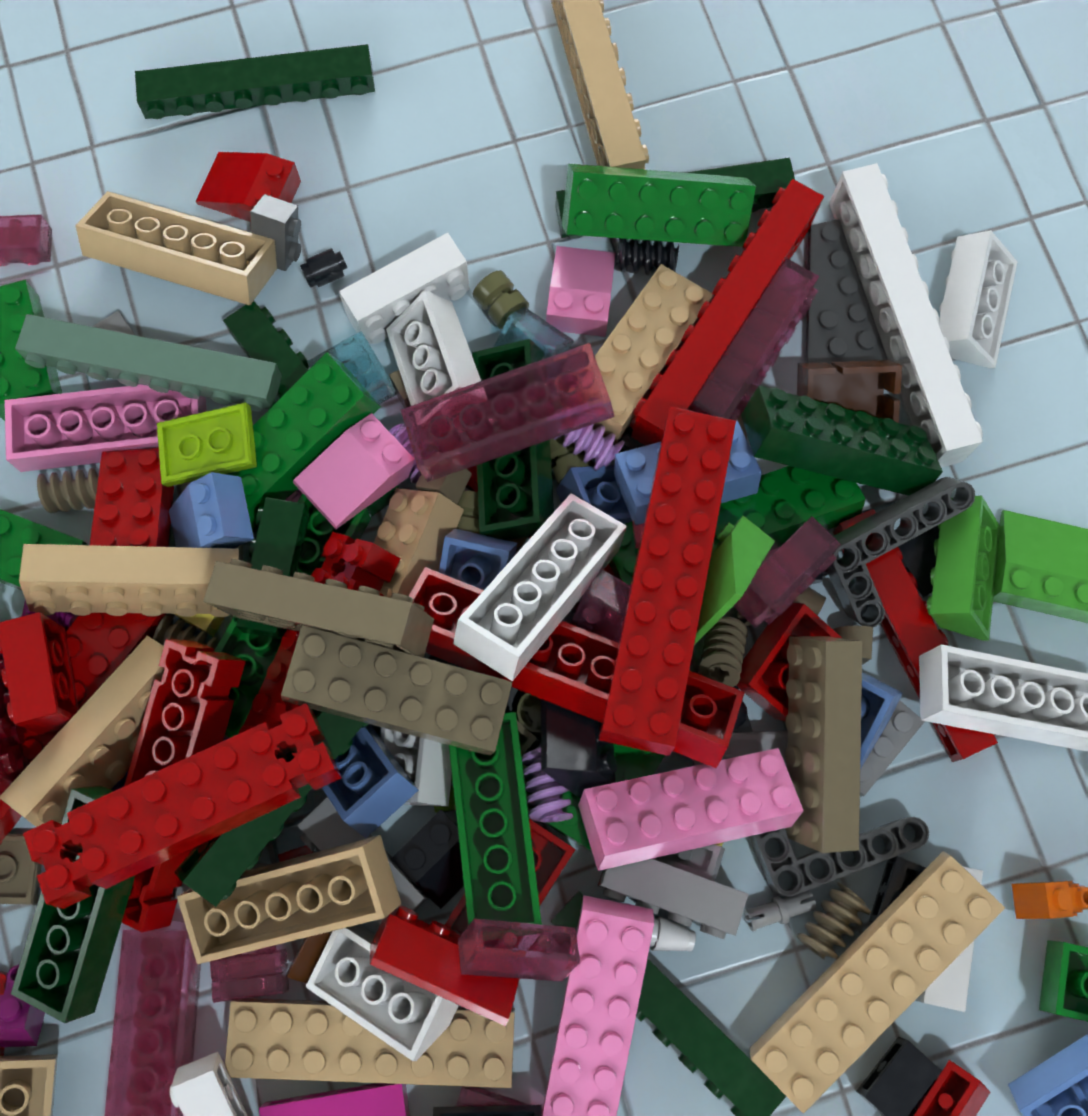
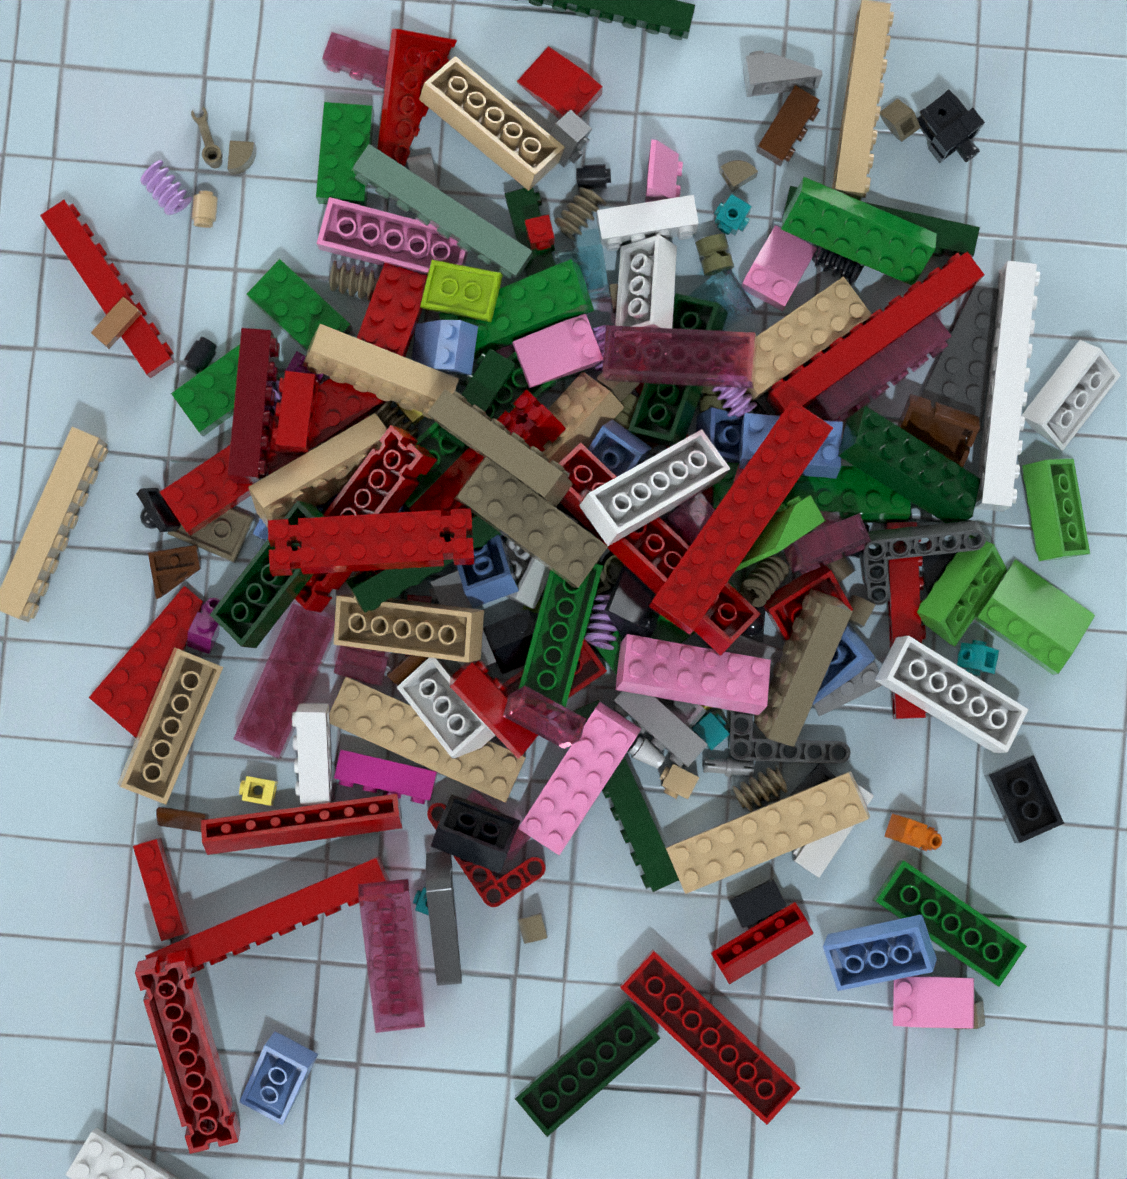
camera: 25 degrees right, 10 degrees up
none -> red wing [377,29,457,167]
none -> red brick [525,214,555,250]
none -> dark tan piece [554,188,607,242]
none -> bright pink slope [645,139,683,203]
none -> tan brick [659,764,699,799]
none -> teal brick [692,712,730,751]
none -> teal brick [714,194,752,235]
none -> dark tan brick [719,160,758,192]
none -> light grey slope [743,51,823,97]
none -> reddish brown brick [756,85,821,167]
none -> dark tan brick [880,99,921,142]
none -> black piece [917,89,985,163]
none -> teal brick [957,640,999,676]
none -> bright green slope [1022,459,1090,561]

